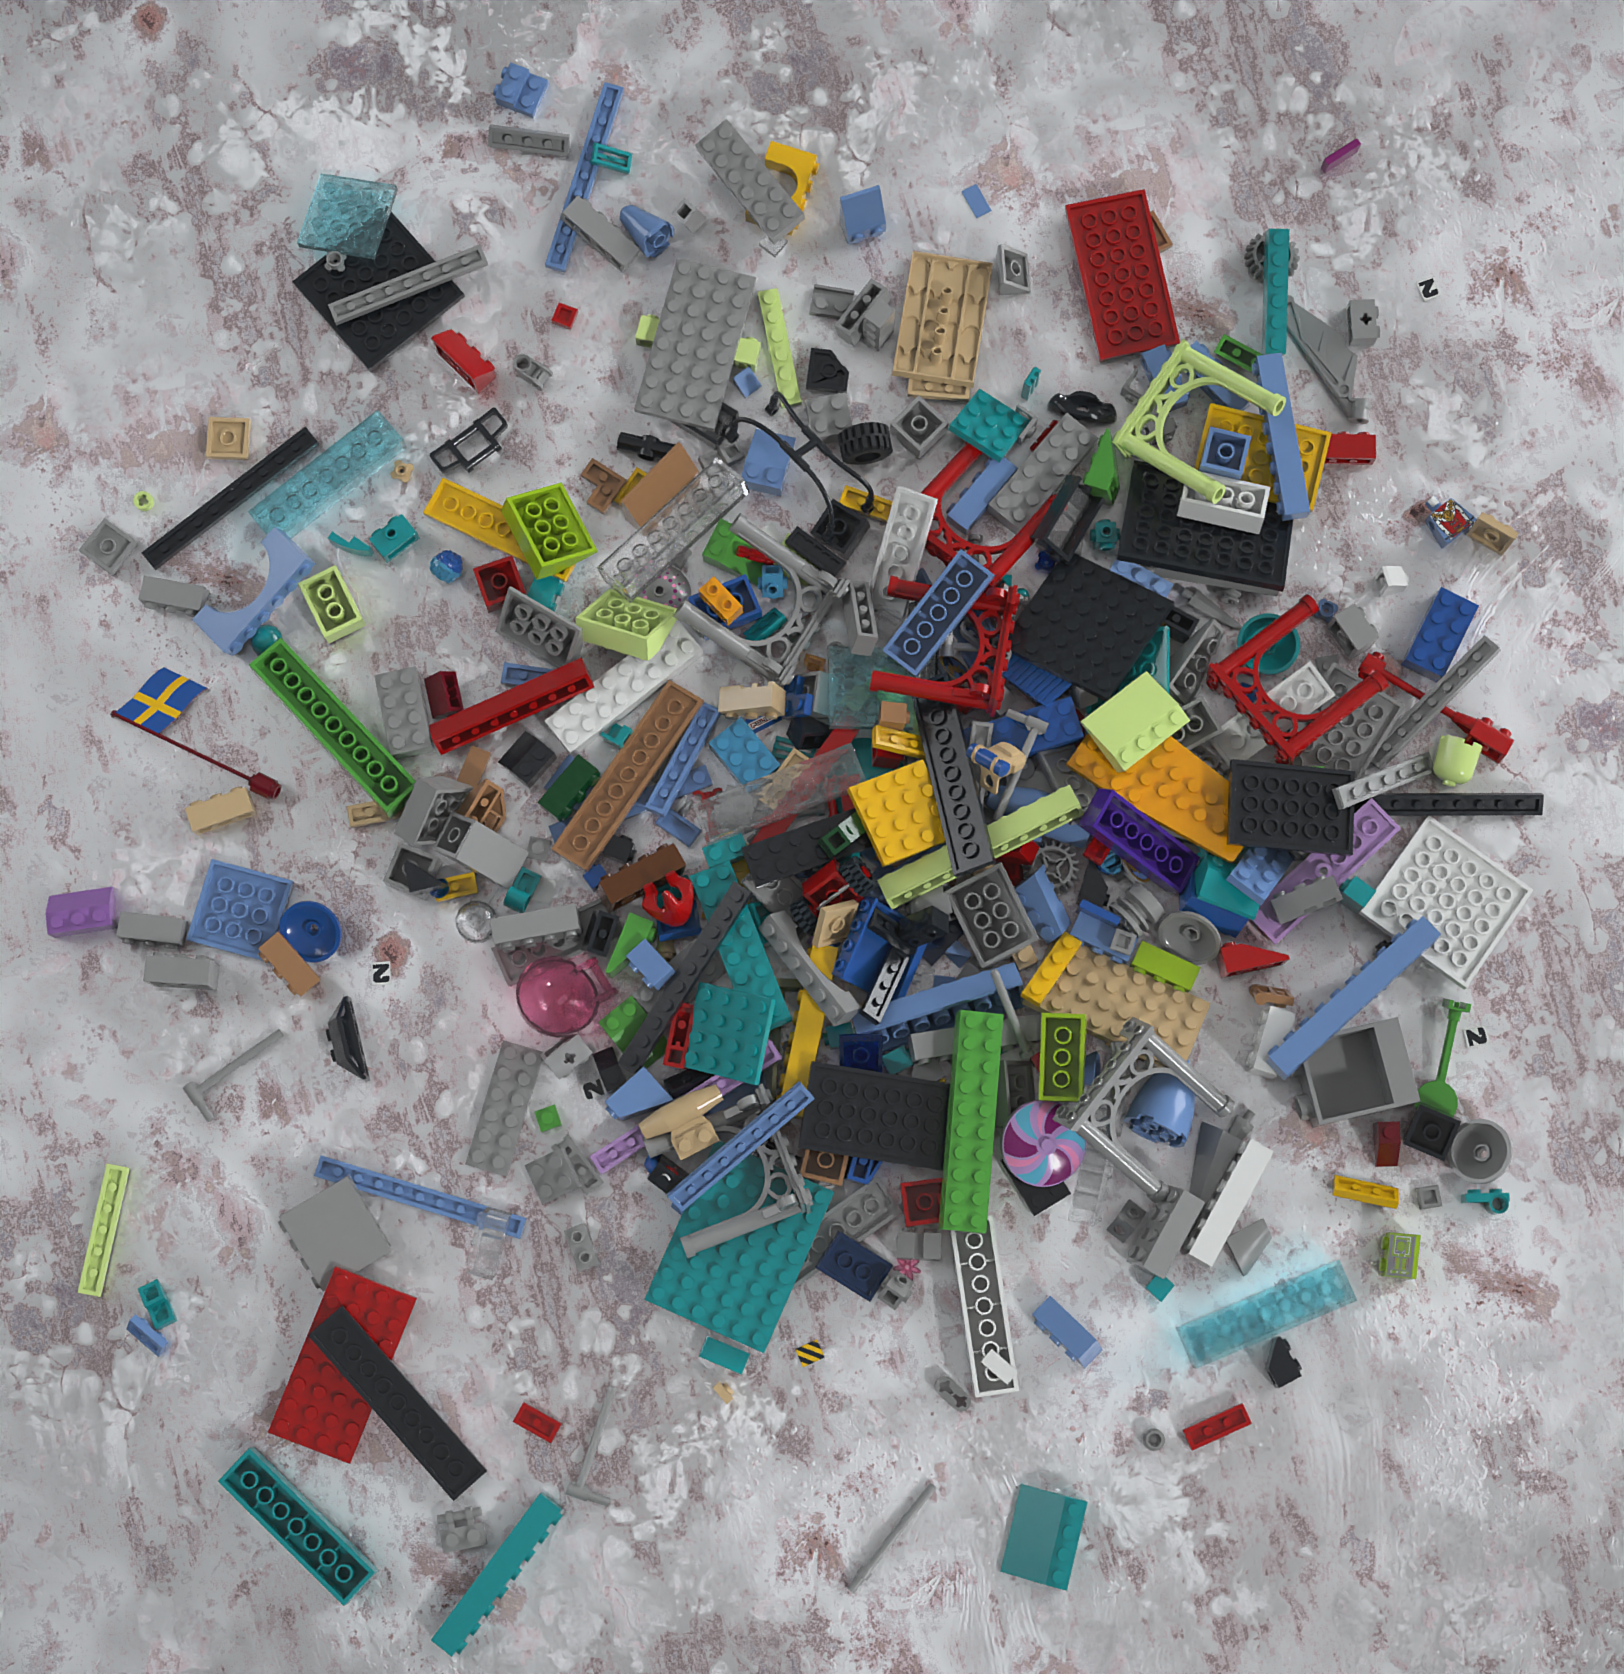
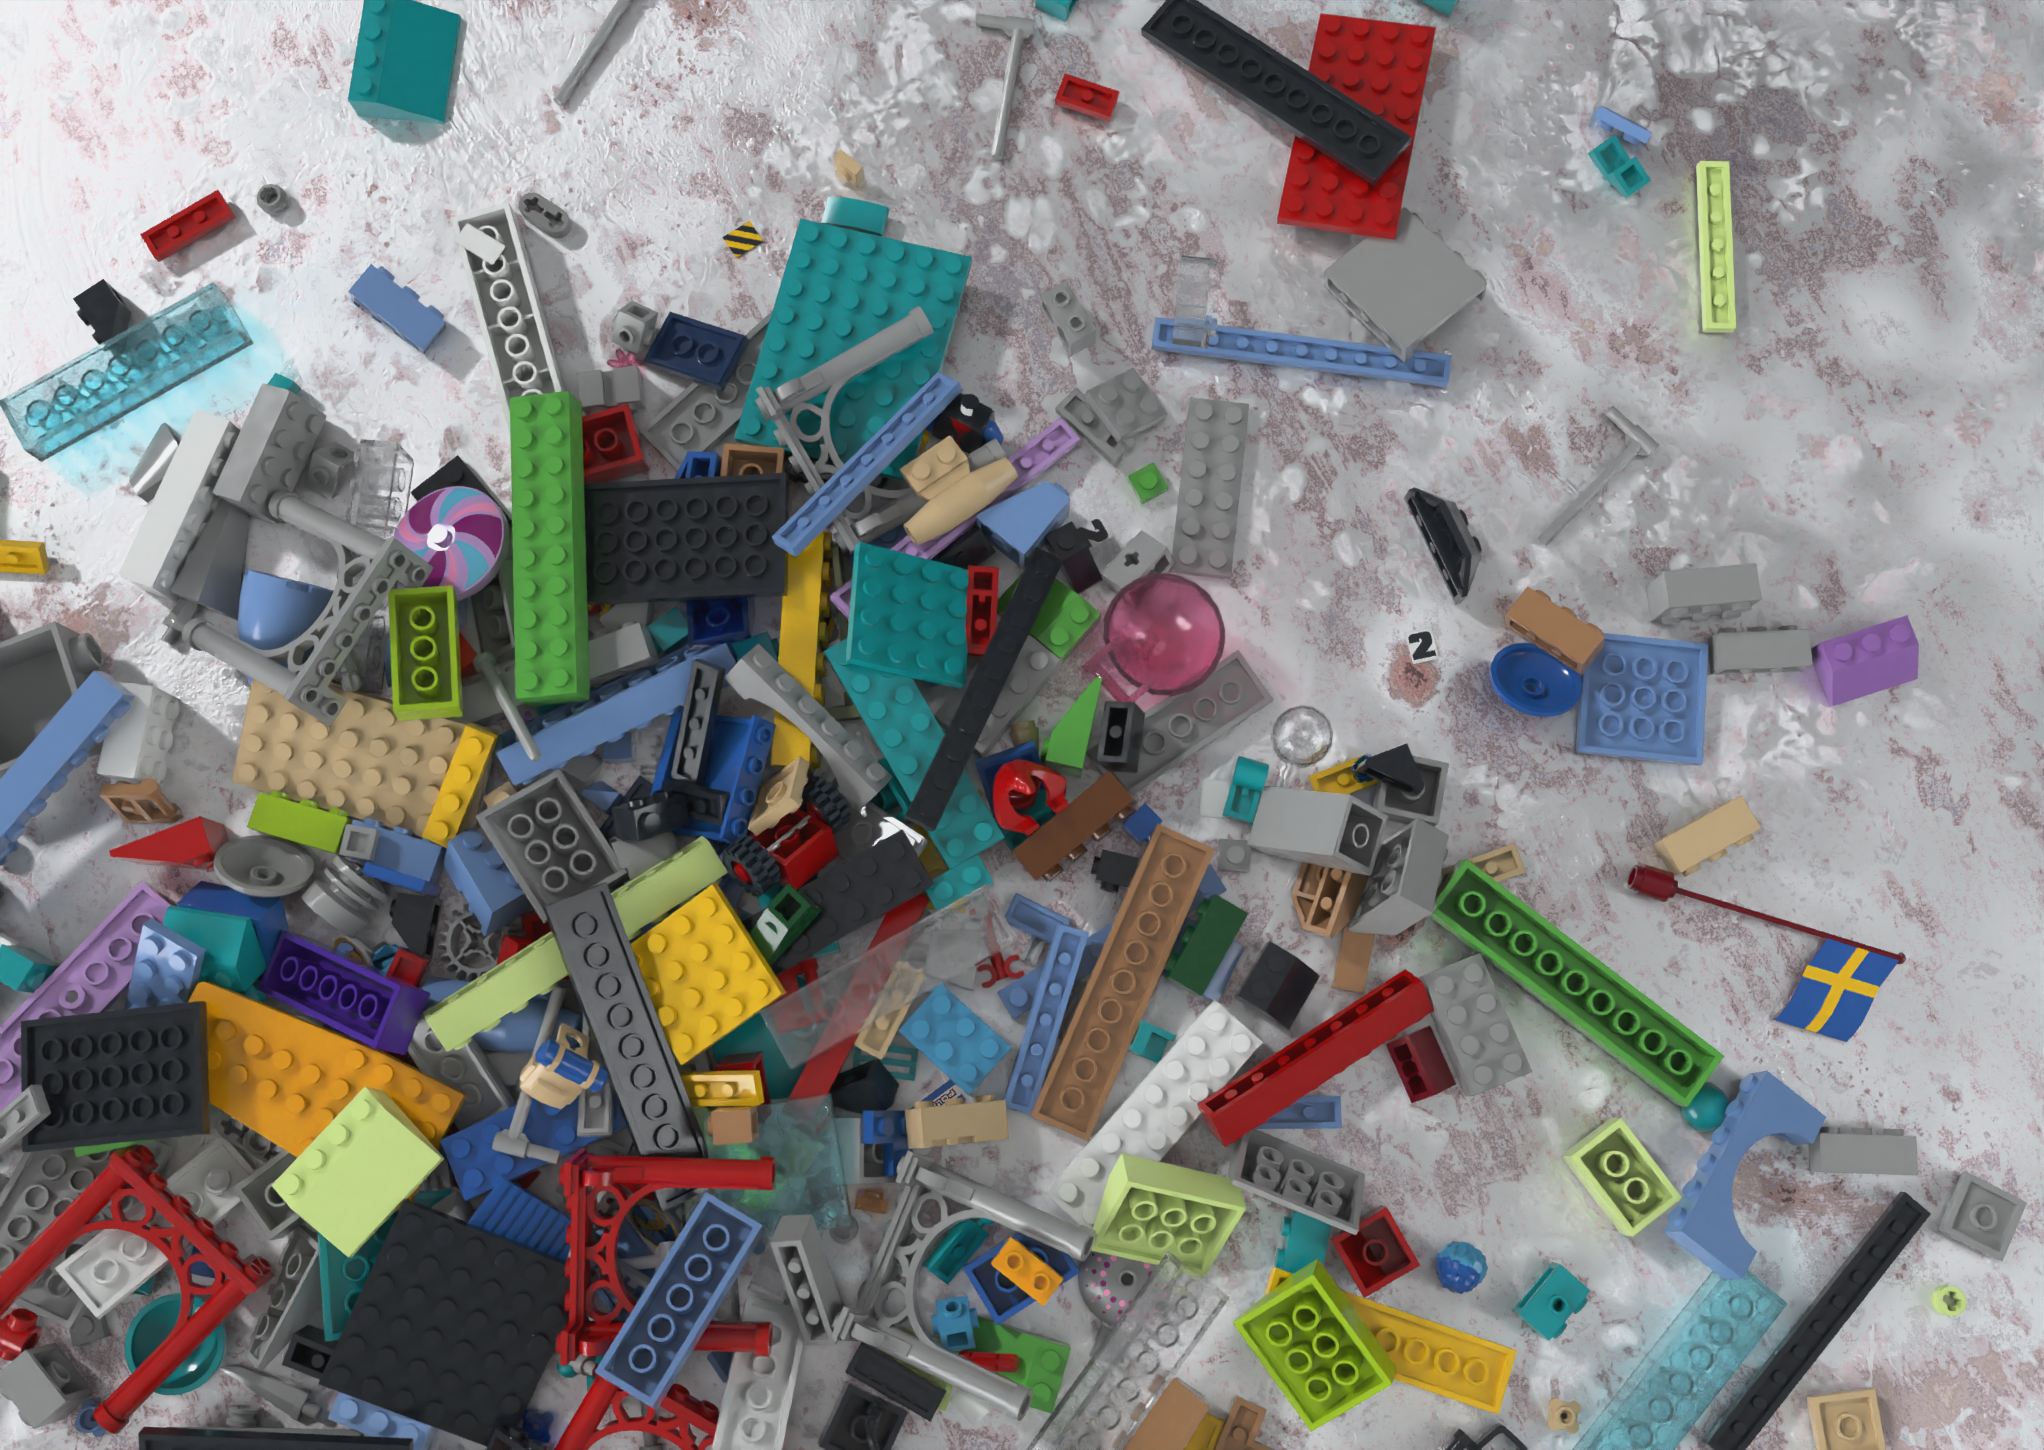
camera: 170 degrees right, 0 degrees up
teal slope [328,531,374,557] -> none
light grey brick [490,903,583,953] -> none
medium blue brick [626,939,675,991] -> none
light grey wedge [1270,875,1343,925] -> none

